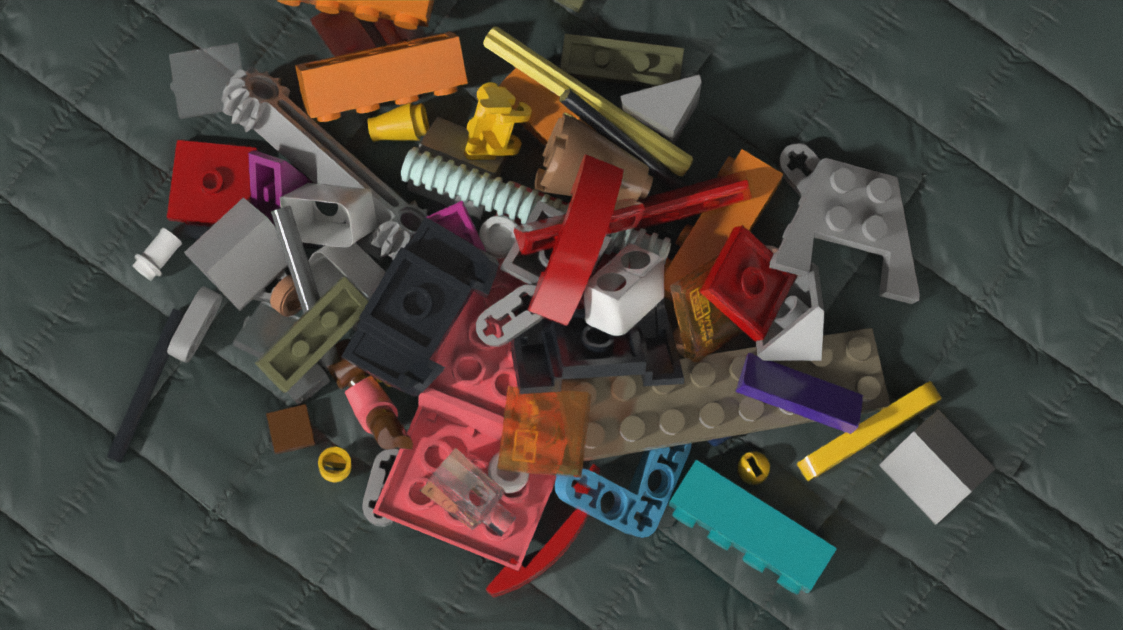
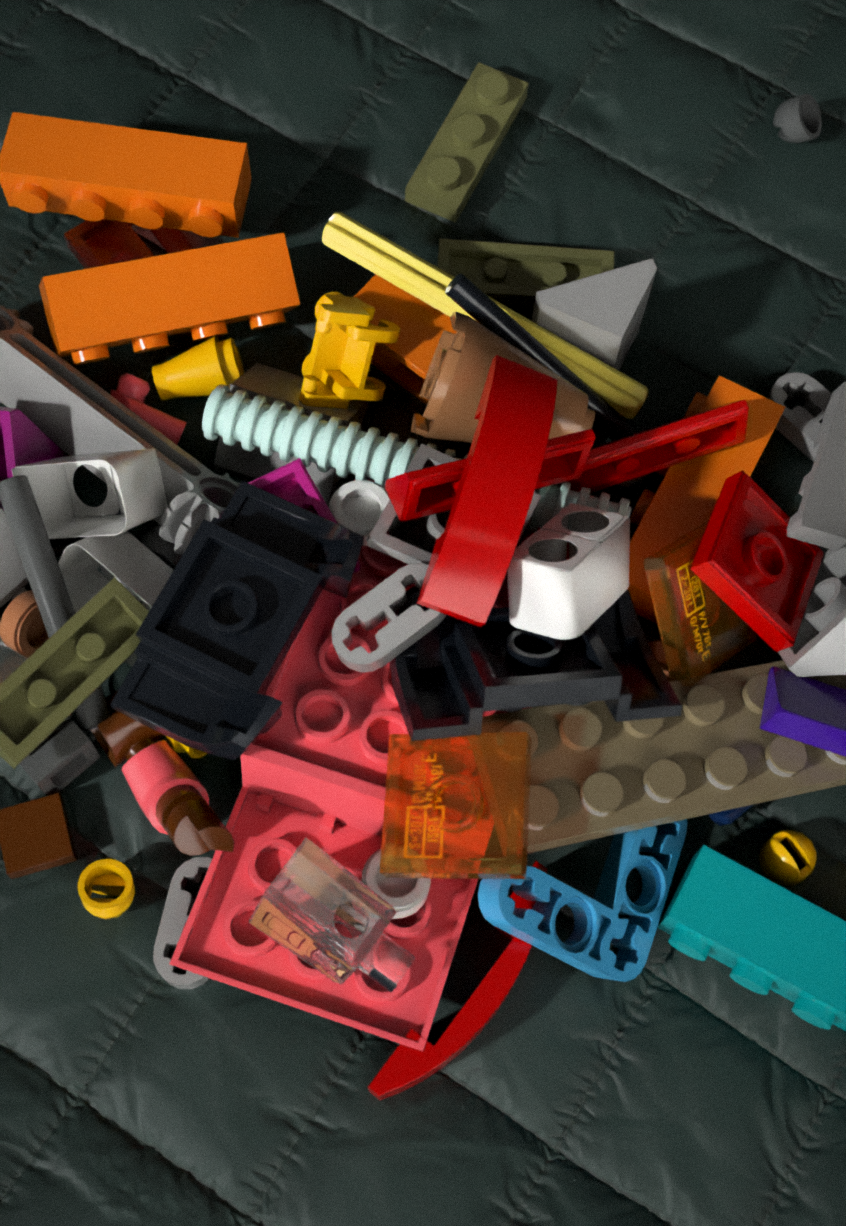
camera: 10 degrees left, 10 degrees down
none -> coral arm [110,373,187,445]

